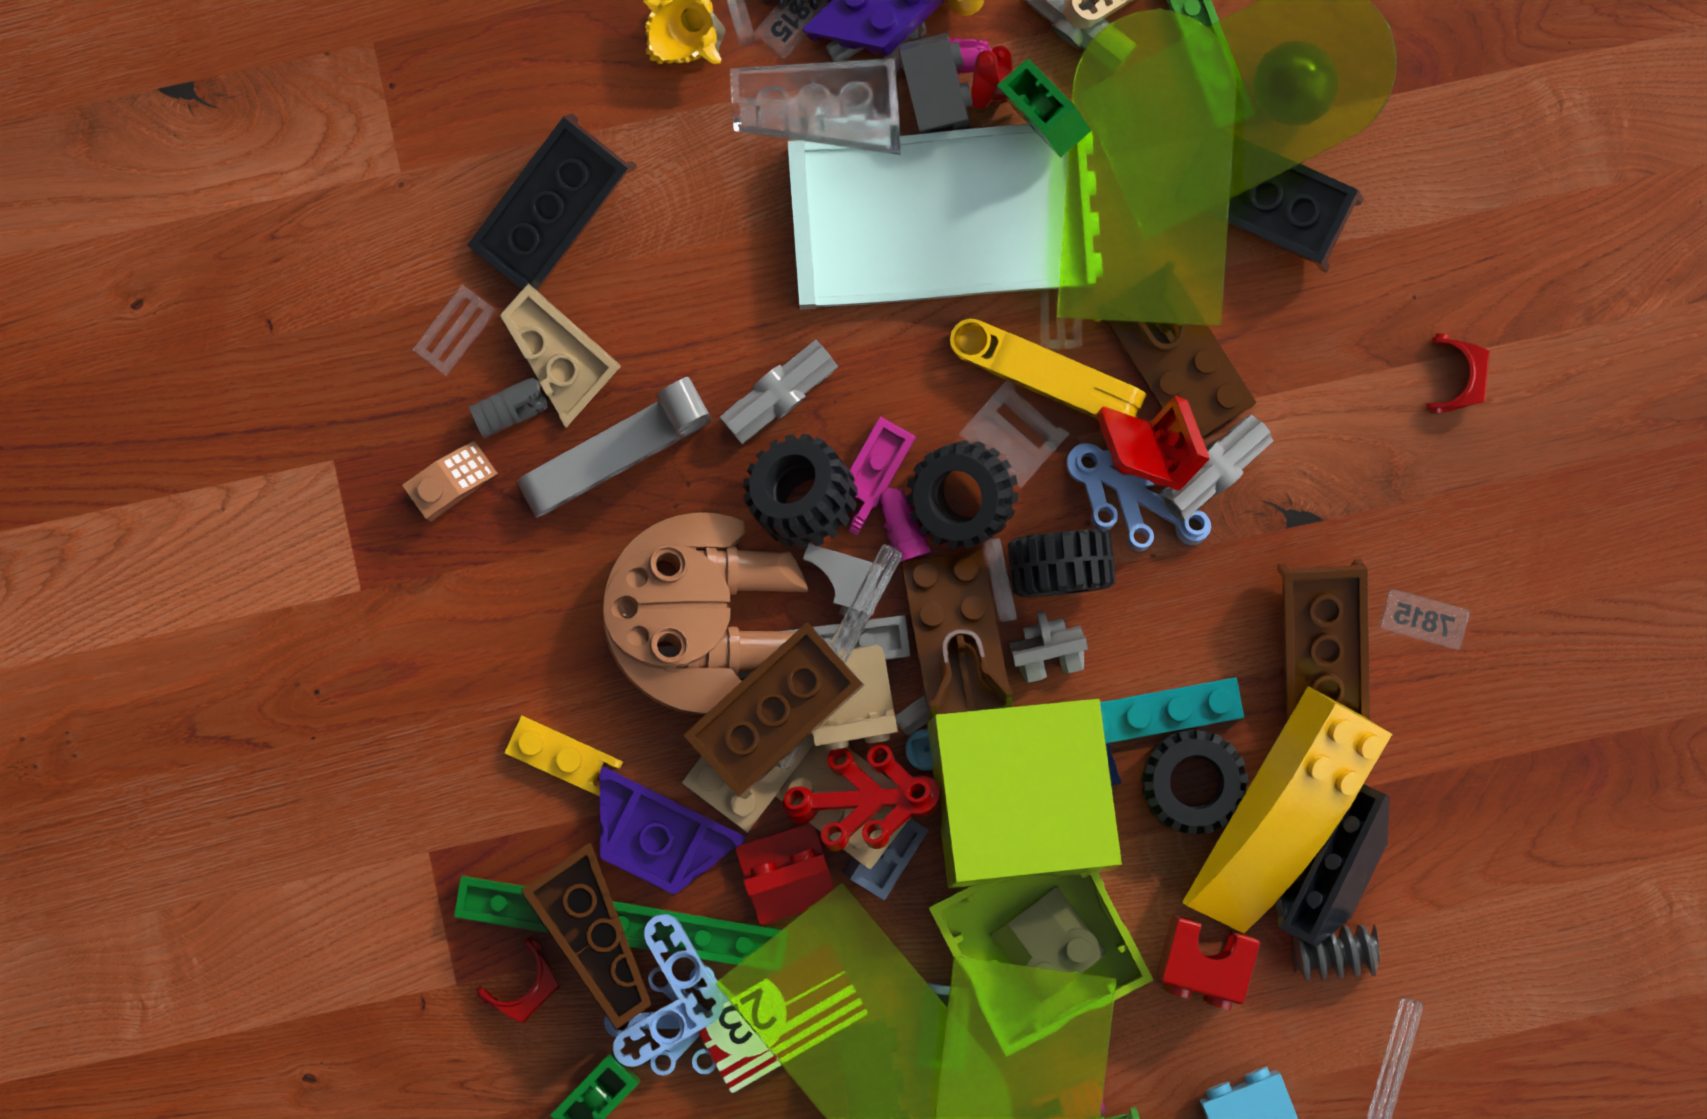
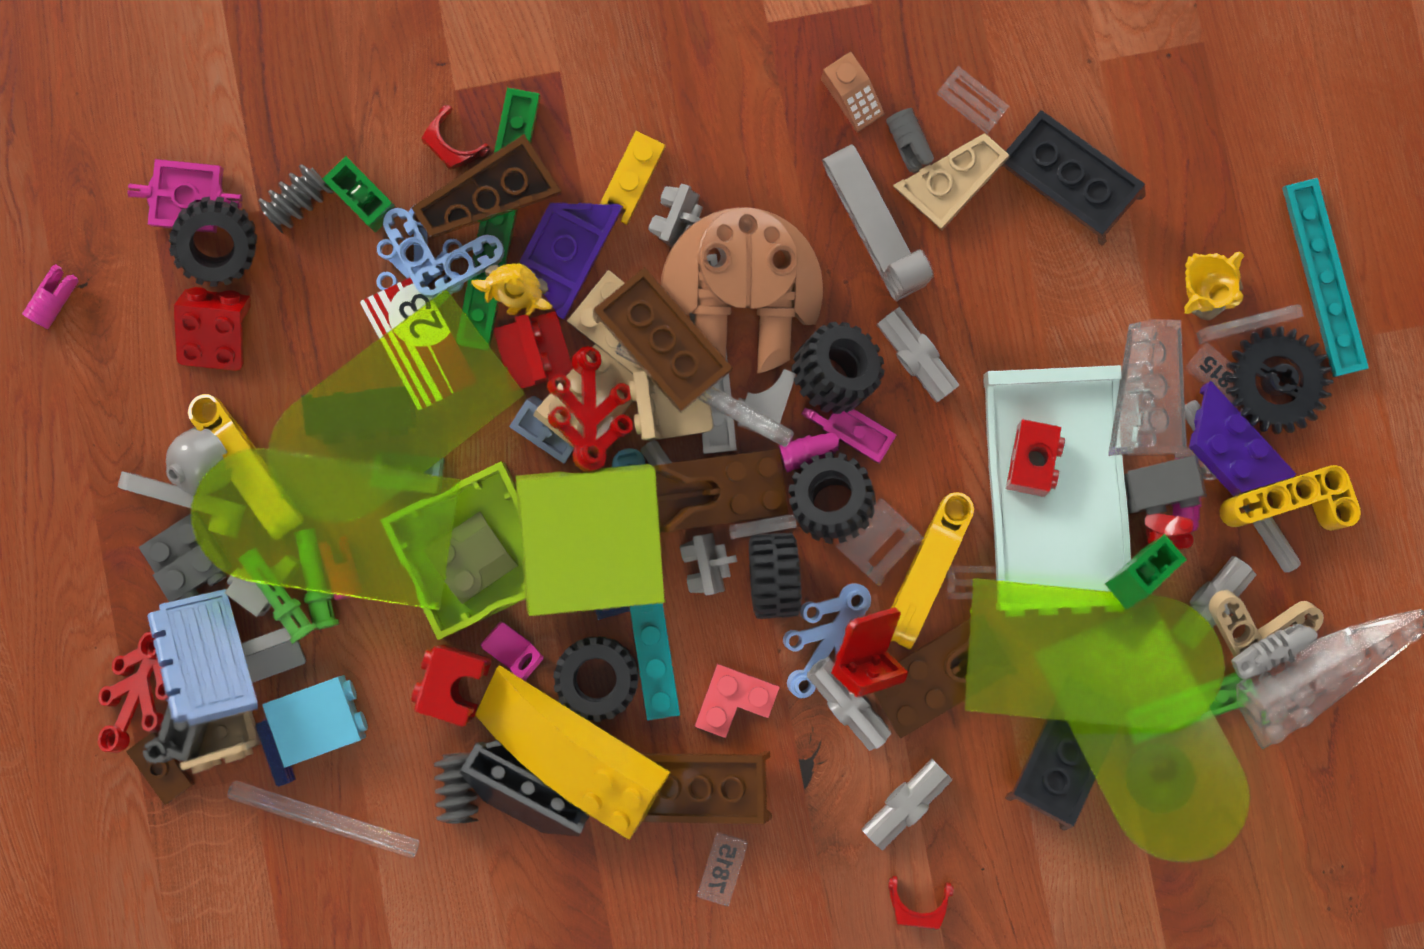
camera: 85 degrees right, 0 degrees up
none -> yellow hair [471,263,553,315]
none -> dark pink bracket [481,621,544,681]
none -> light grey hips [649,183,703,248]
none -> coral plate [695,664,780,738]
none -> light grey piece [862,759,953,851]
none -> red brick [1005,419,1065,497]

